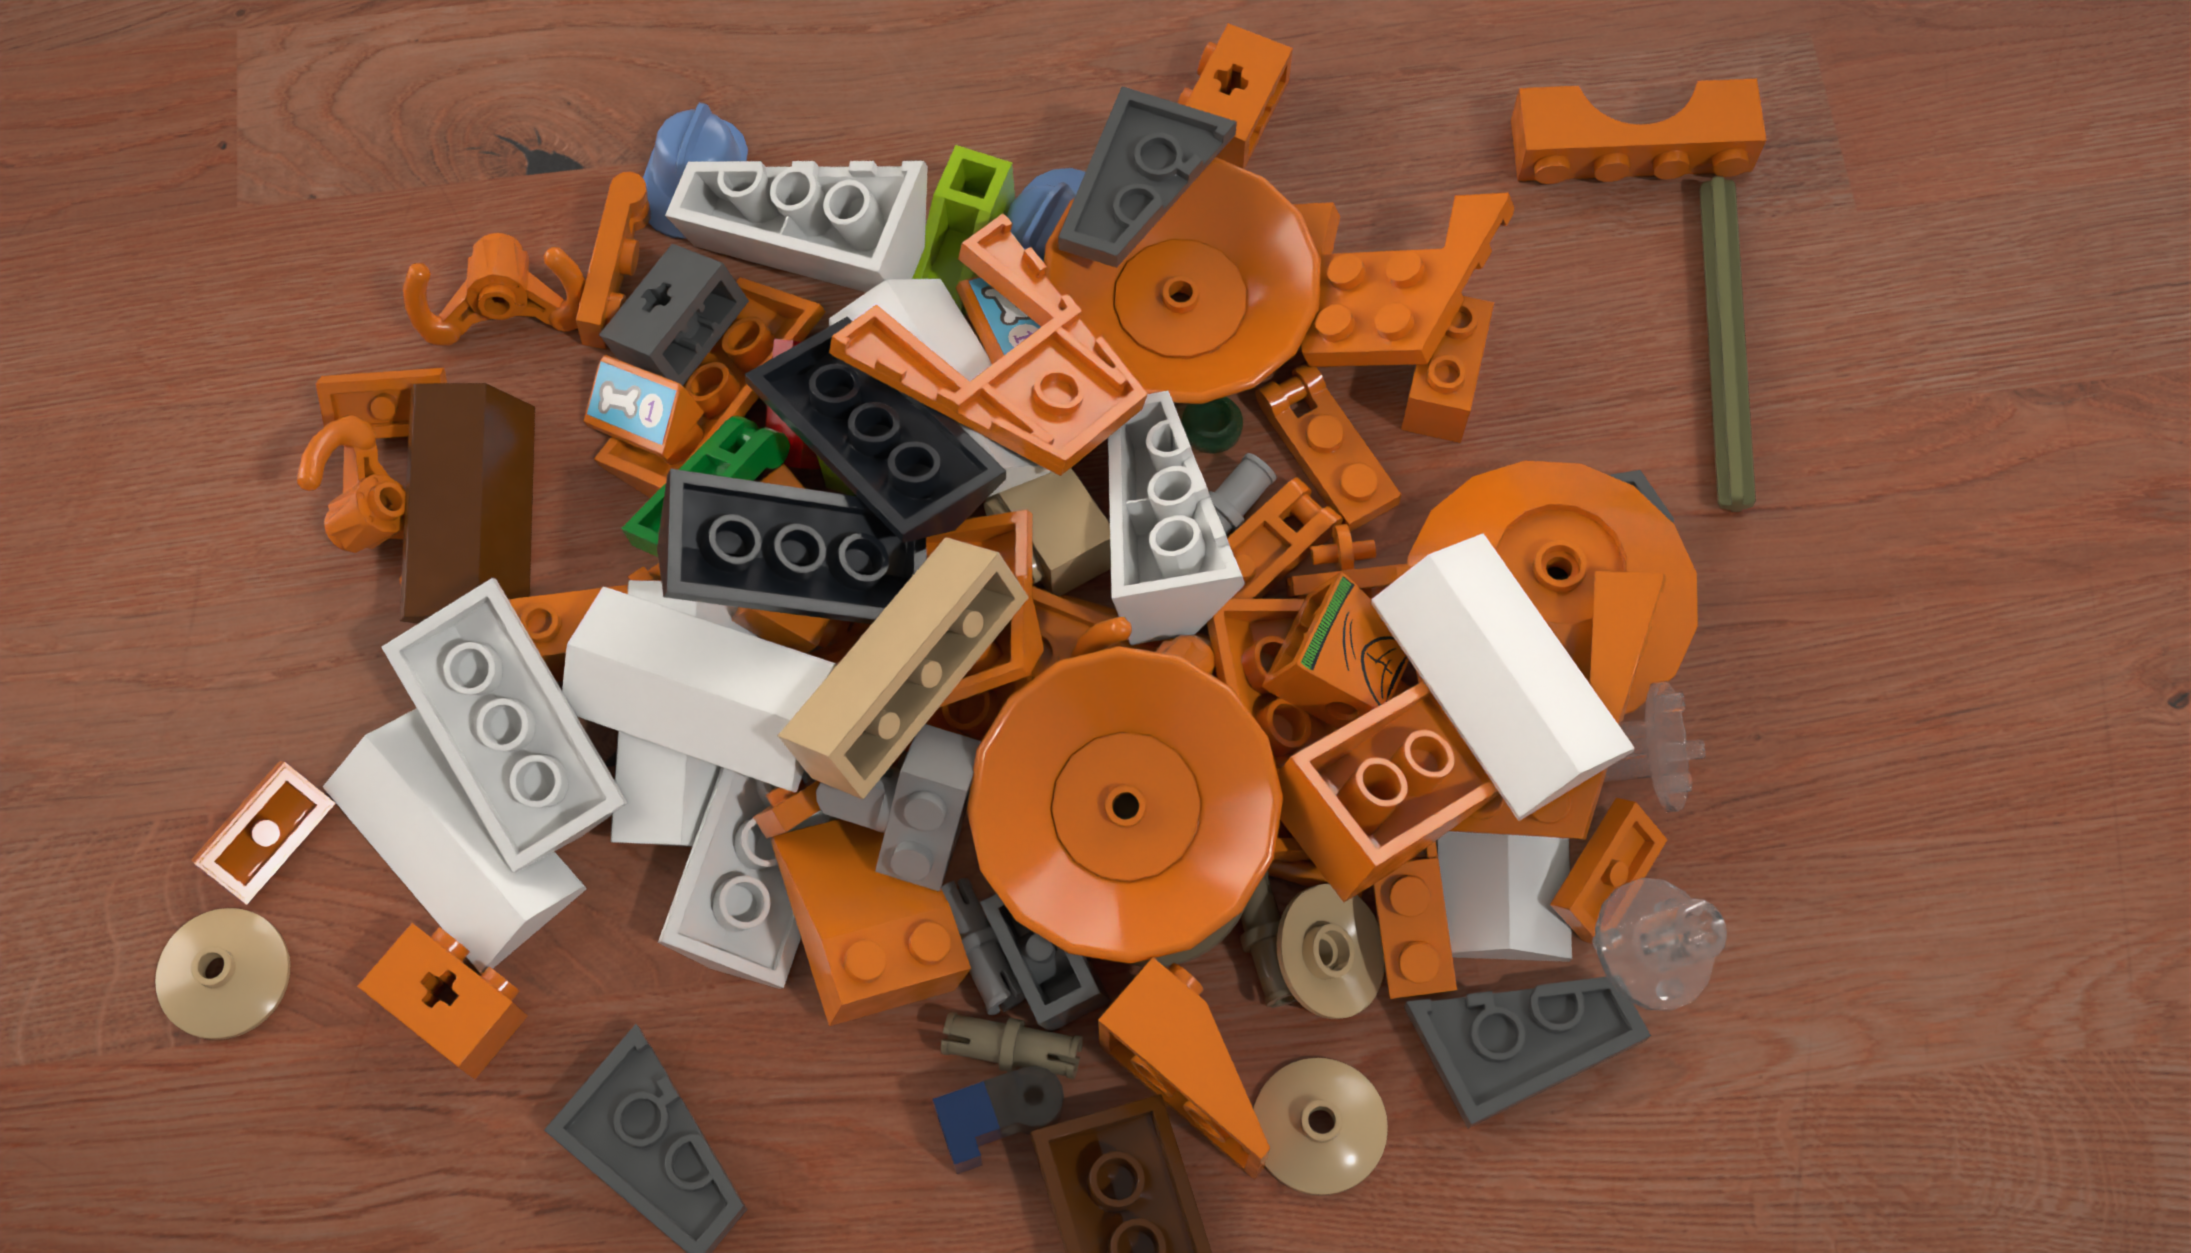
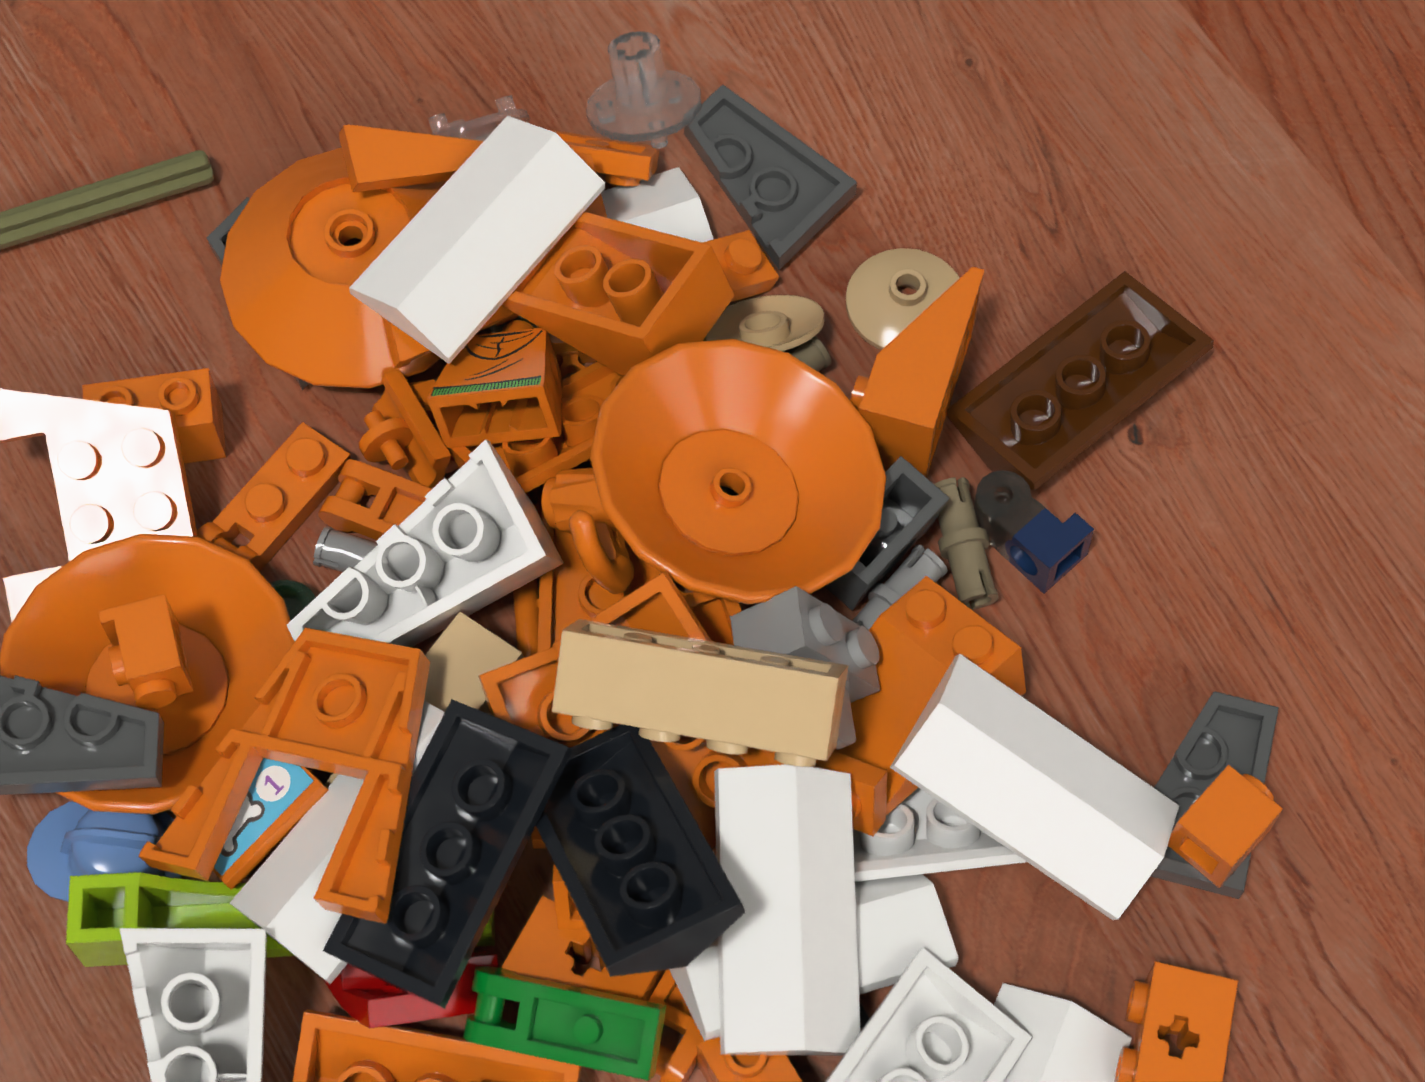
camera: 115 degrees left, 5 degrees down
none -> orange brick [98,594,193,709]
none -> white slope [890,654,1179,920]
none -> orange brick [1168,764,1283,888]

